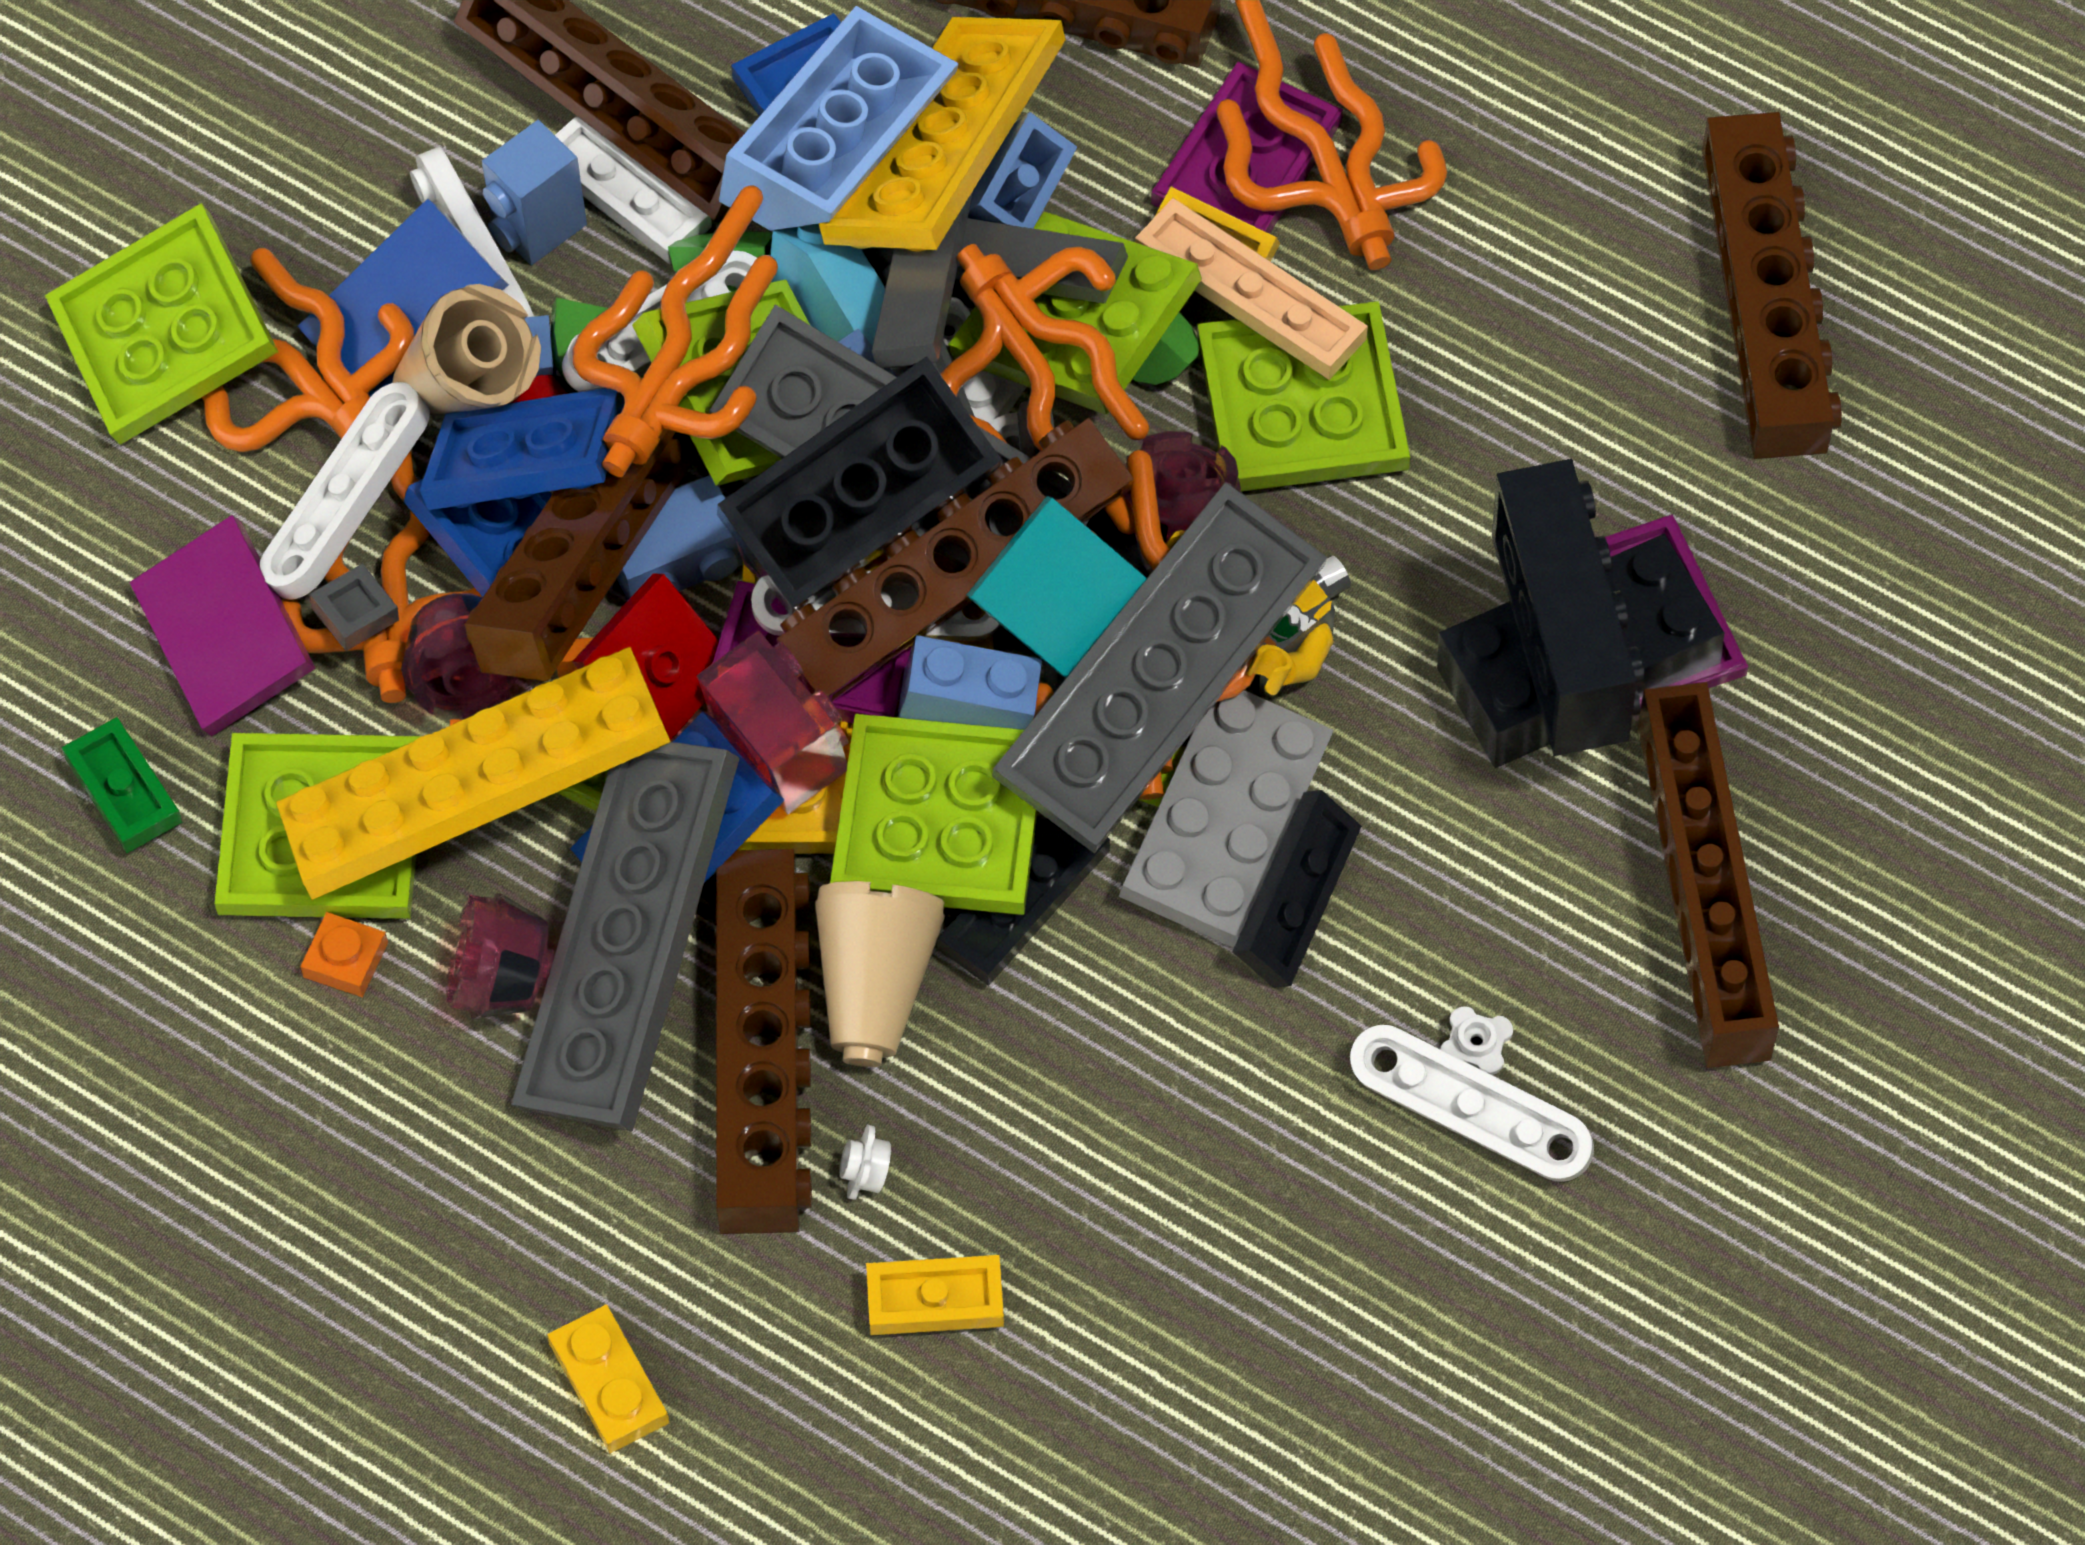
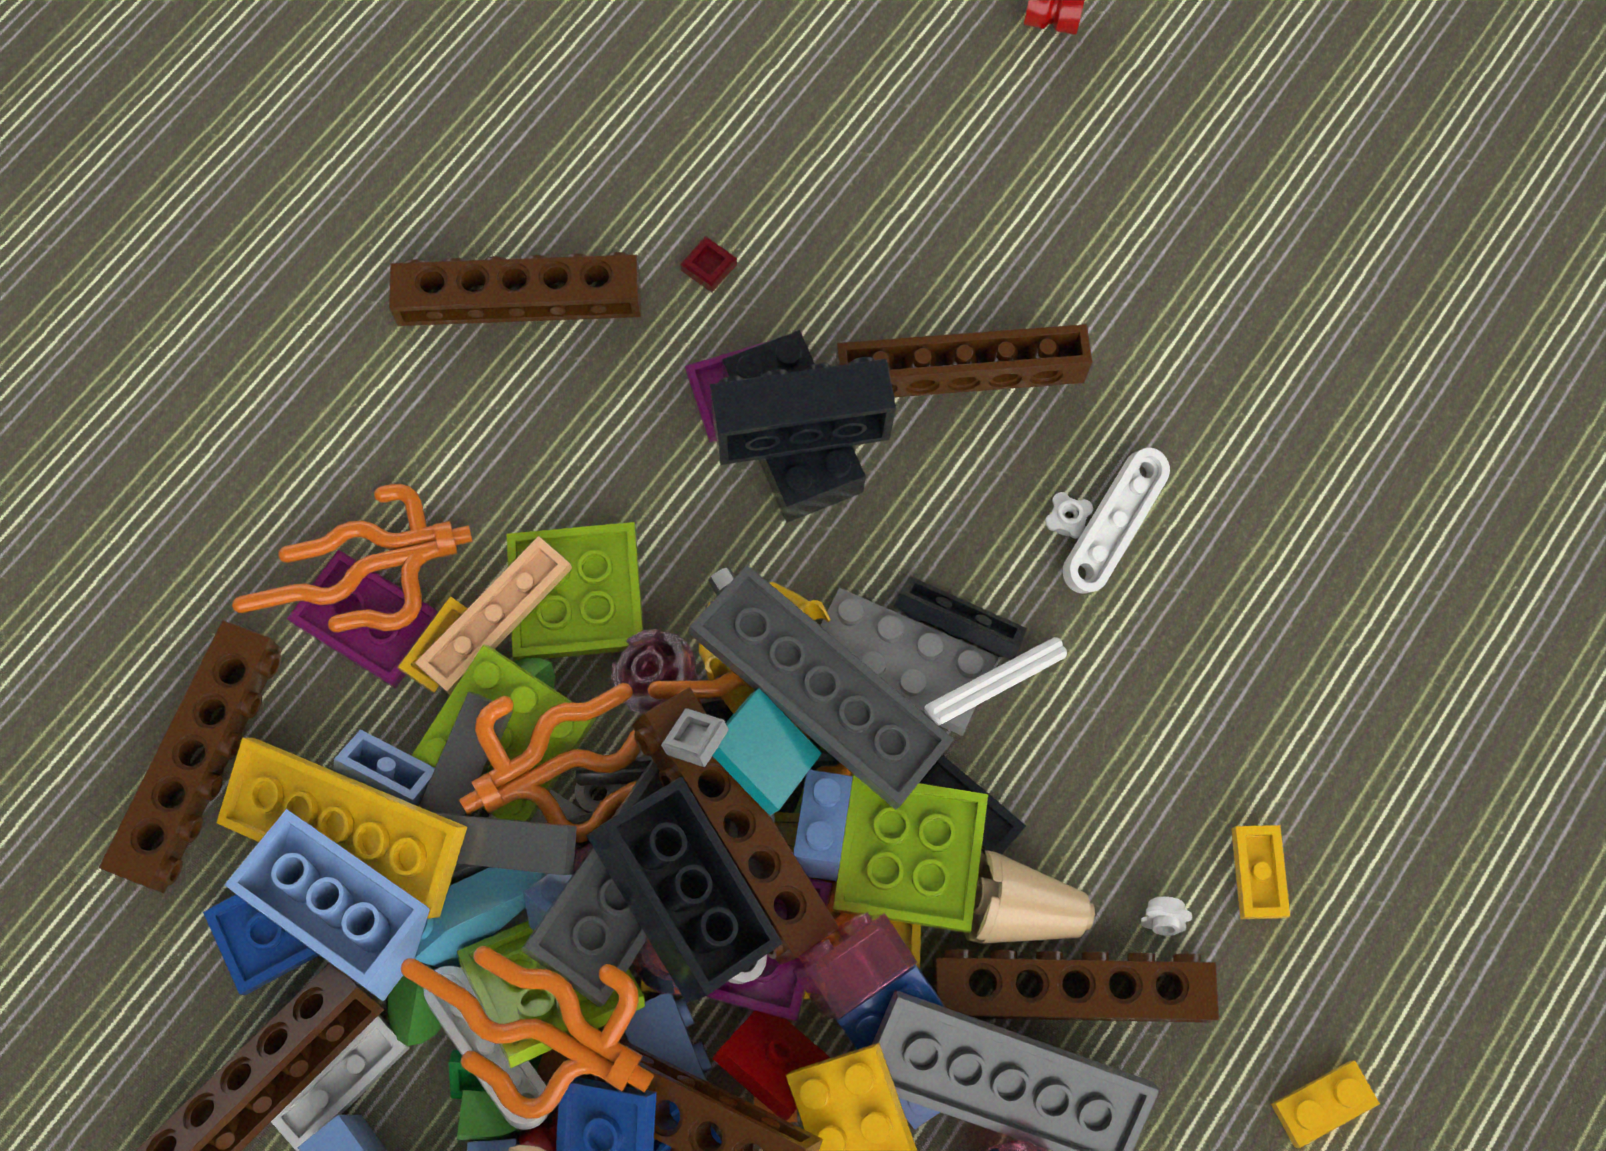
camera: 90 degrees left, 10 degrees up
none -> light grey tile [661,708,729,767]
none -> dark red tile [680,236,737,293]
none -> white axle [924,637,1067,726]

